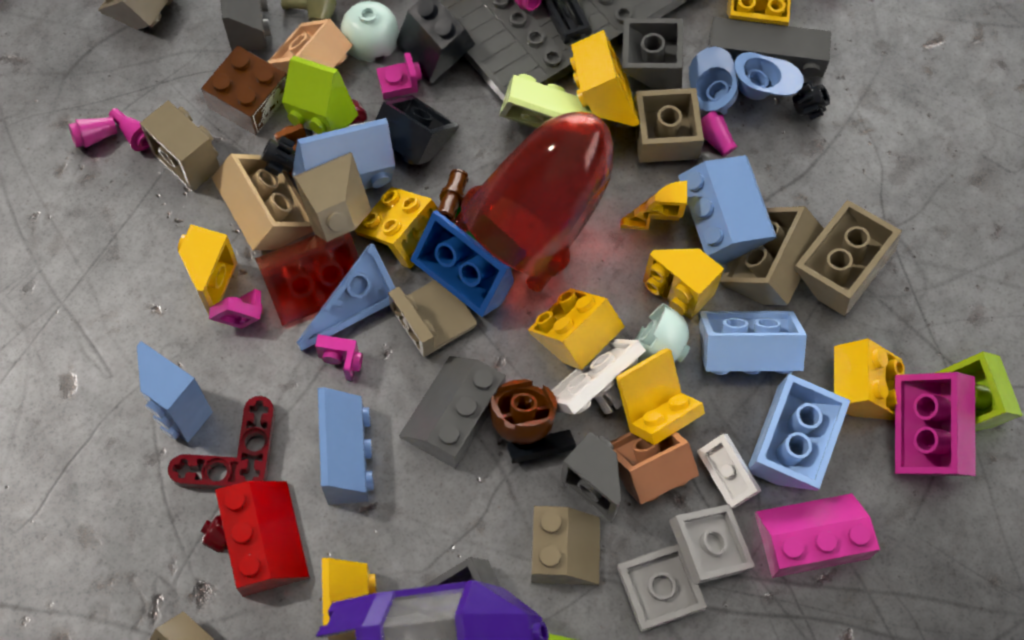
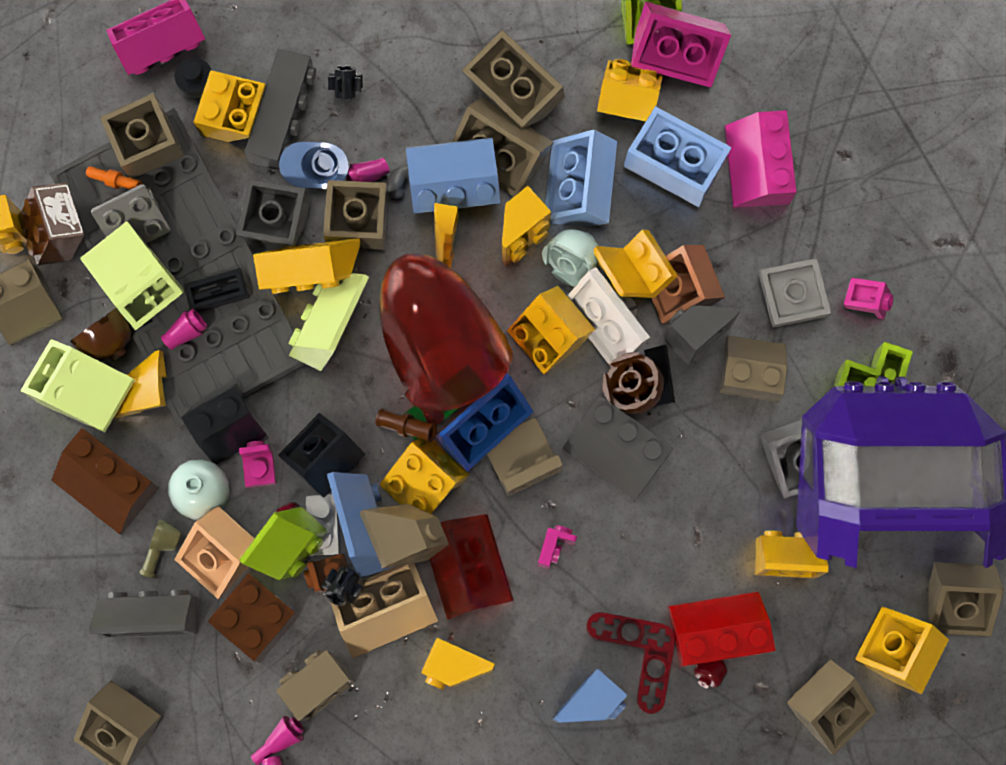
camera: 80 degrees left, 10 degrees up
dark pink bracket [209,289,262,329] -> none
medium blue wing [296,244,395,351] -> none
medium blue slope [318,387,374,505] -> none
light grey plate [669,504,755,585] -> none
white plate [697,433,762,508] -> none
medium blue piece [734,52,804,100] -> none

